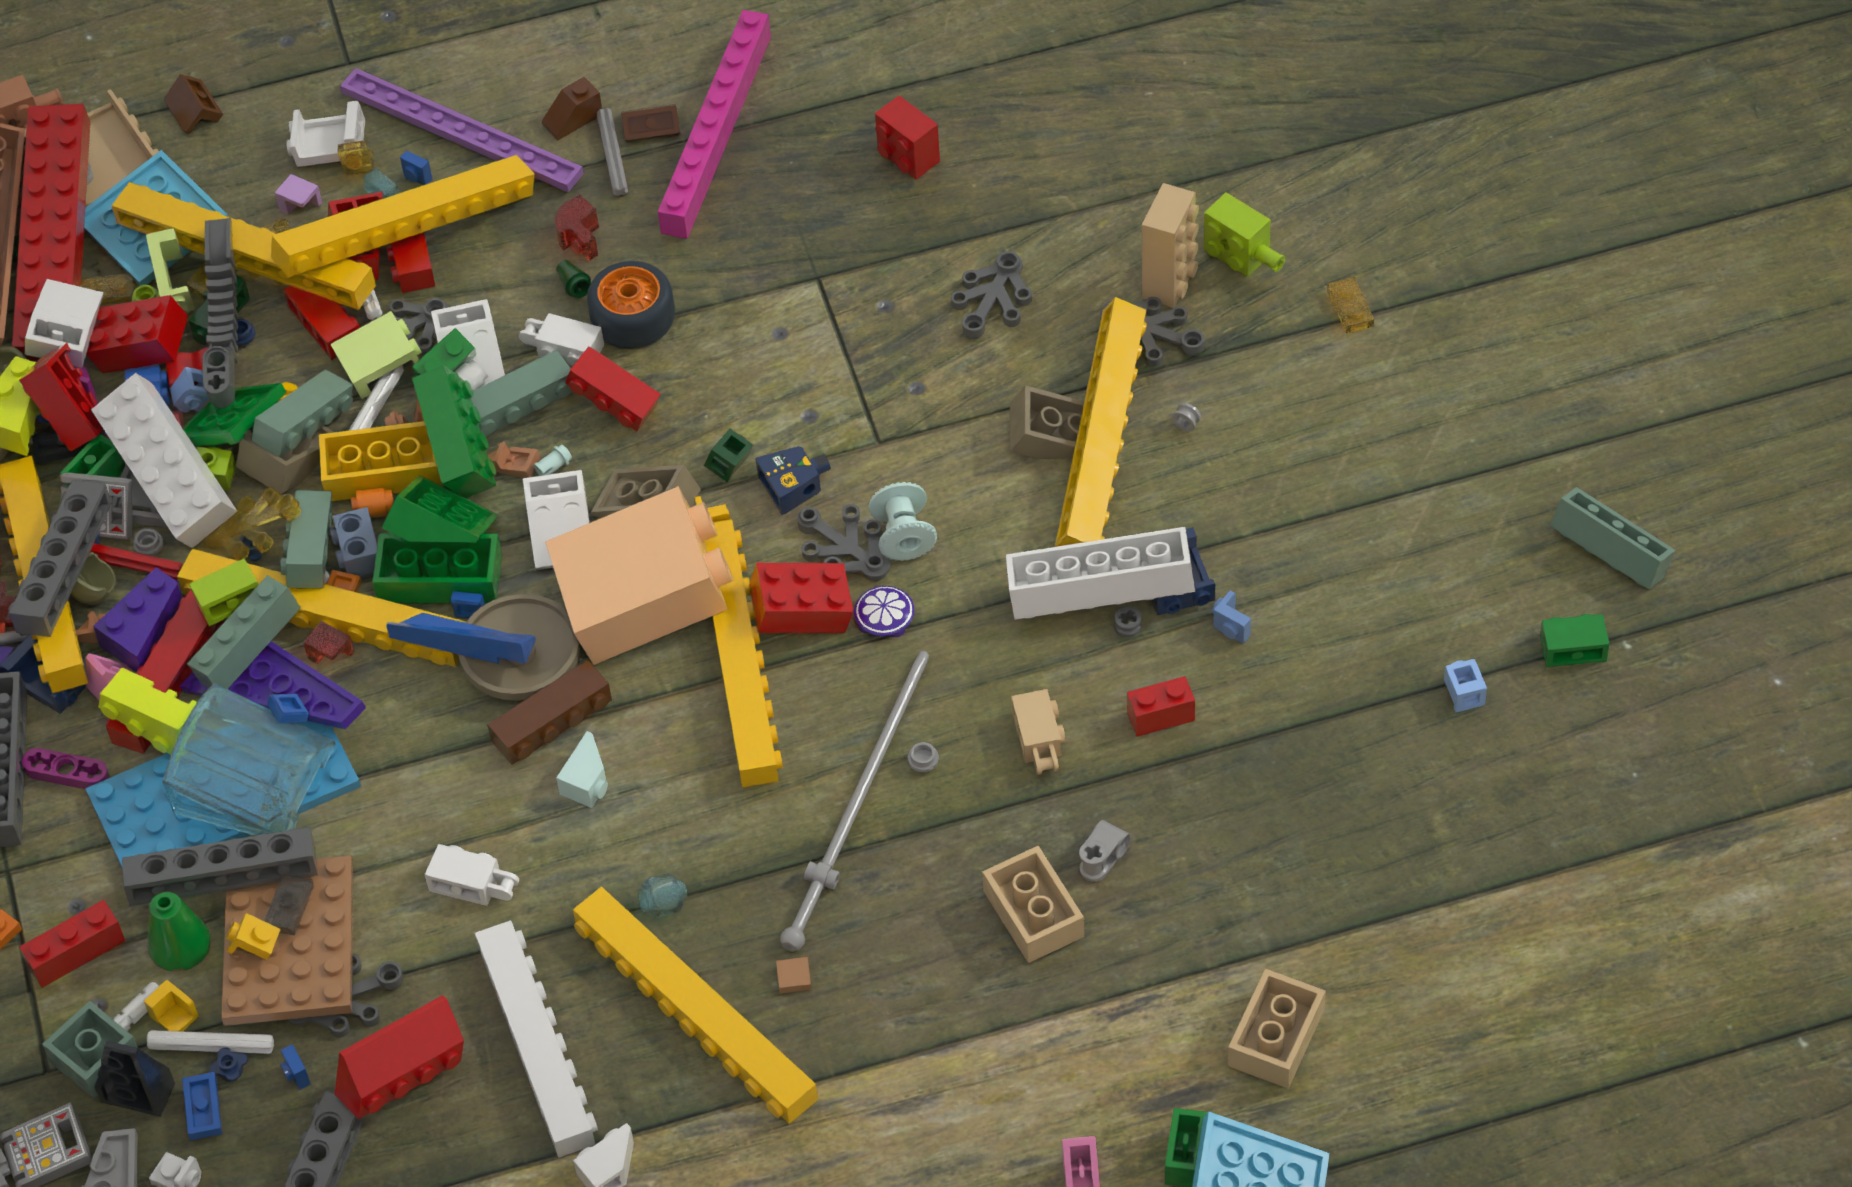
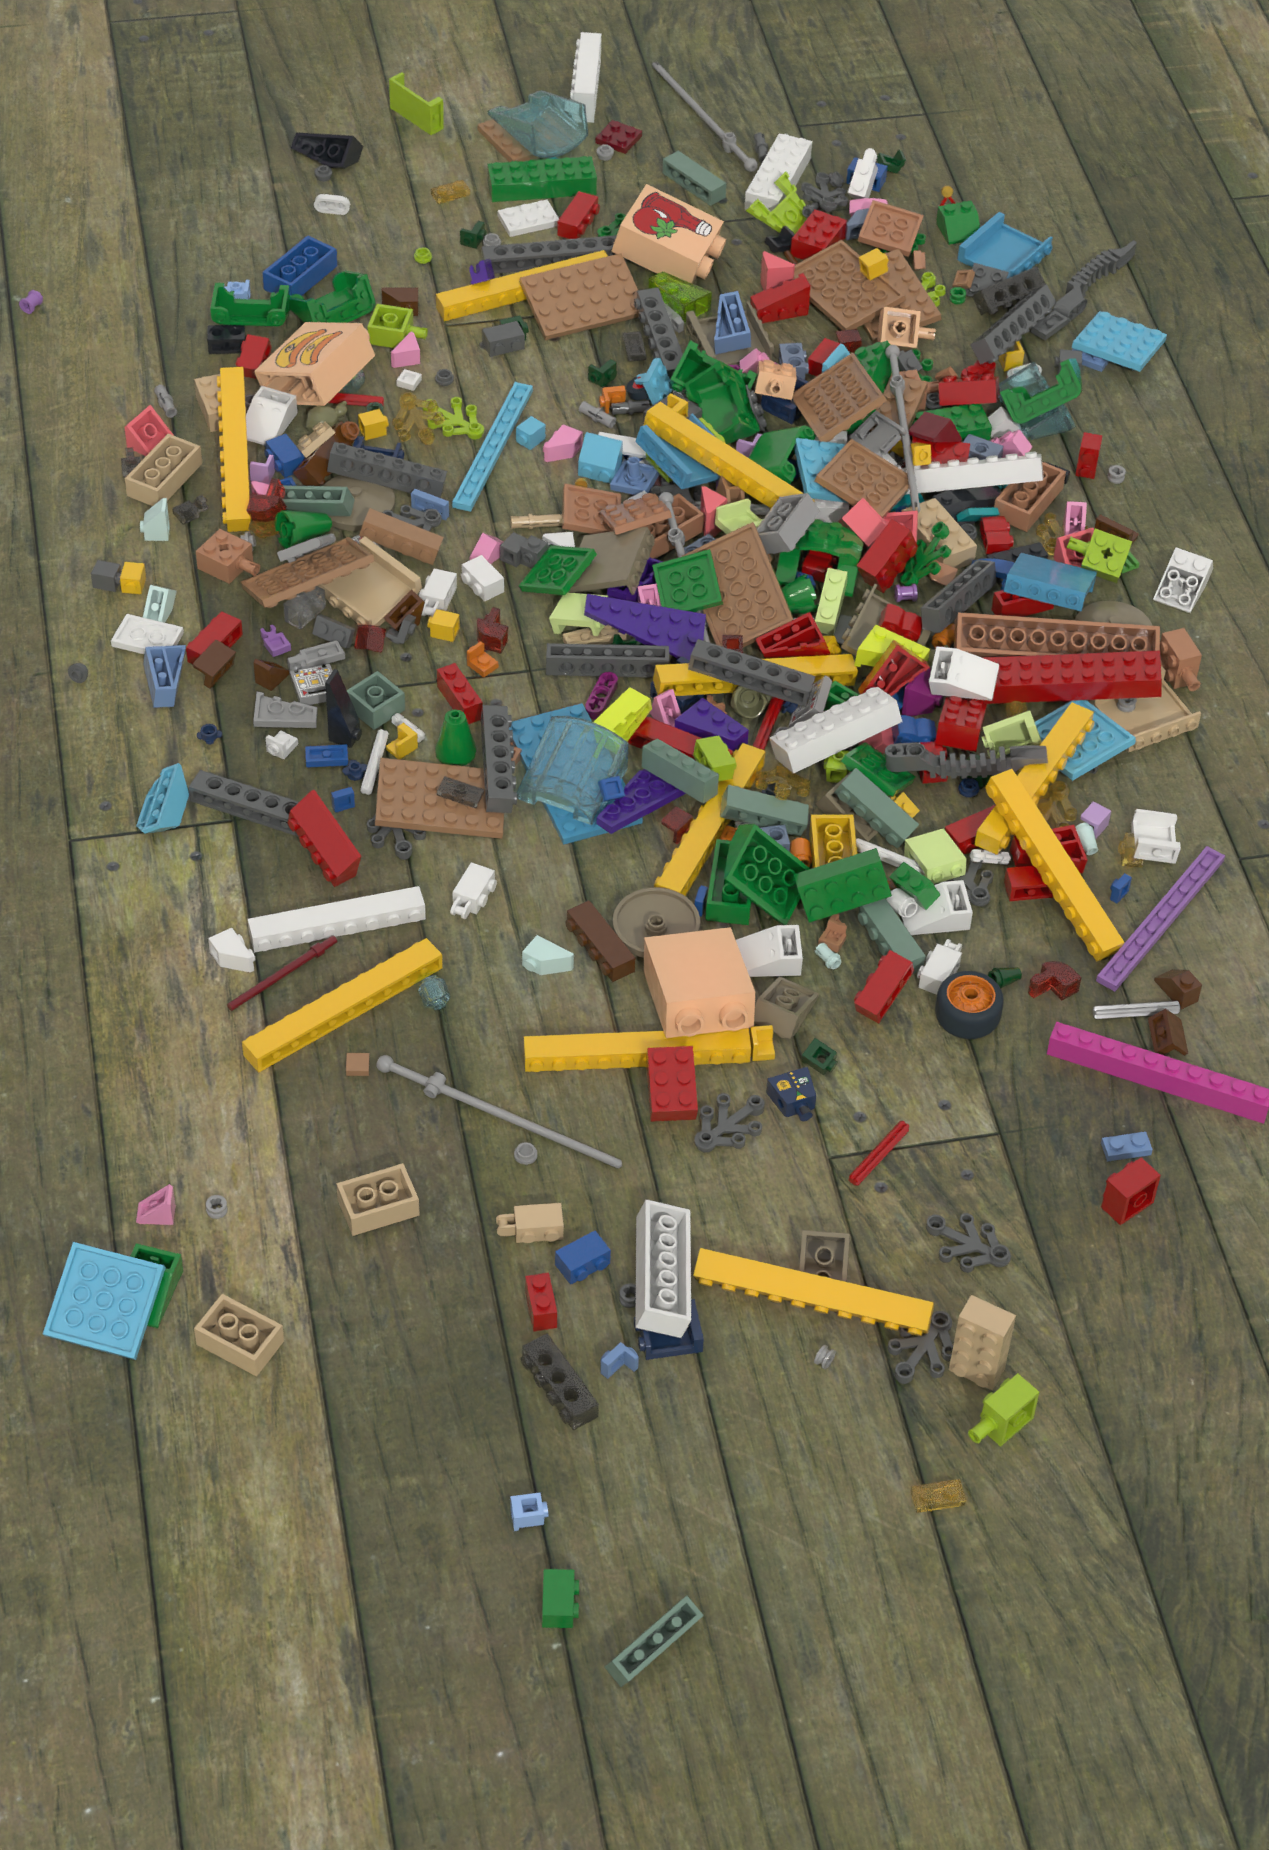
camera: 90 degrees right, 5 degrees down
reddish brown panel [164,74,223,134] -> none
yellow bracket [226,913,281,960] -> none
clear light blue piece [363,168,399,199] -> none
blue wedge [386,613,536,664] -> none
dish [854,586,914,637] -> none
light aqua hose [869,482,937,561] -> none
light grey piece [1079,820,1131,882] -> none
none -> light grey bush [206,1195,227,1219]
none -> dark red bar [227,935,337,1011]
none -> clear smoke brick [521,1333,599,1430]
none -> blue brick [555,1231,611,1285]
none -> red axle [849,1121,910,1186]
none -> light aqua cone [1075,823,1098,855]
none -> medium blue plate [1101,1132,1153,1162]

